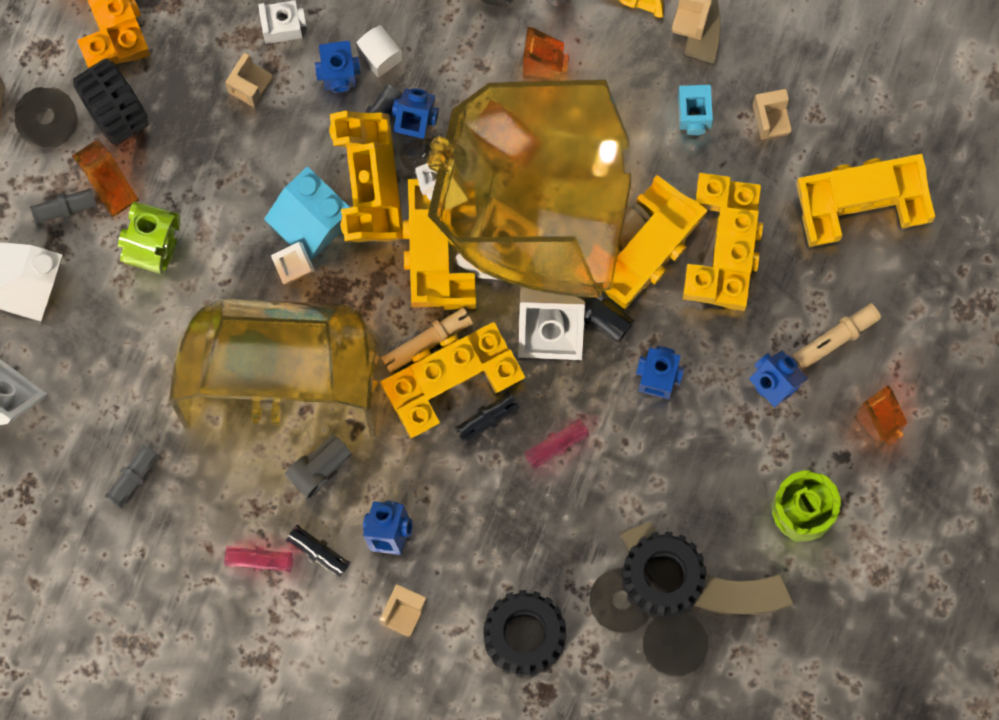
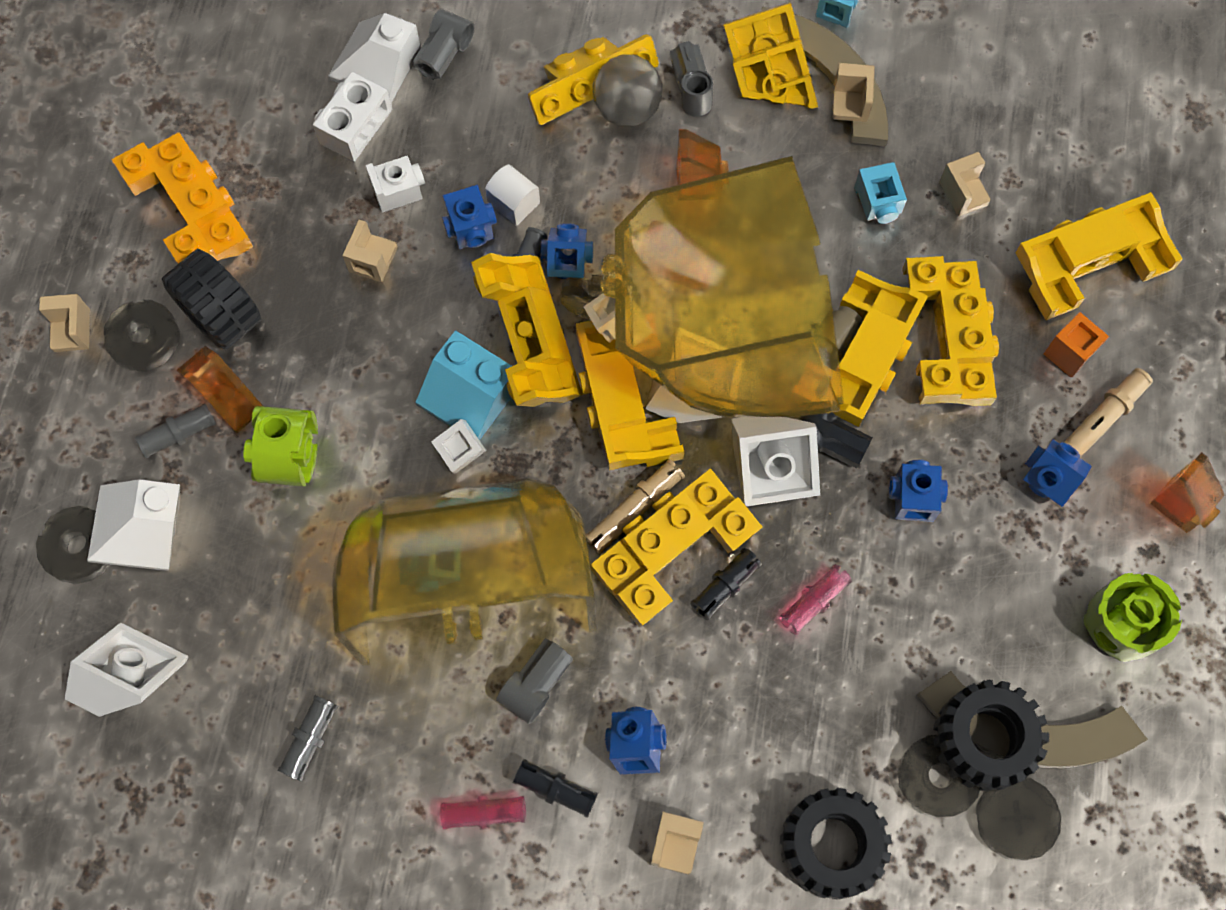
camera: 10 degrees left, 5 degrees down
none -> orange panel [1043,312,1109,377]

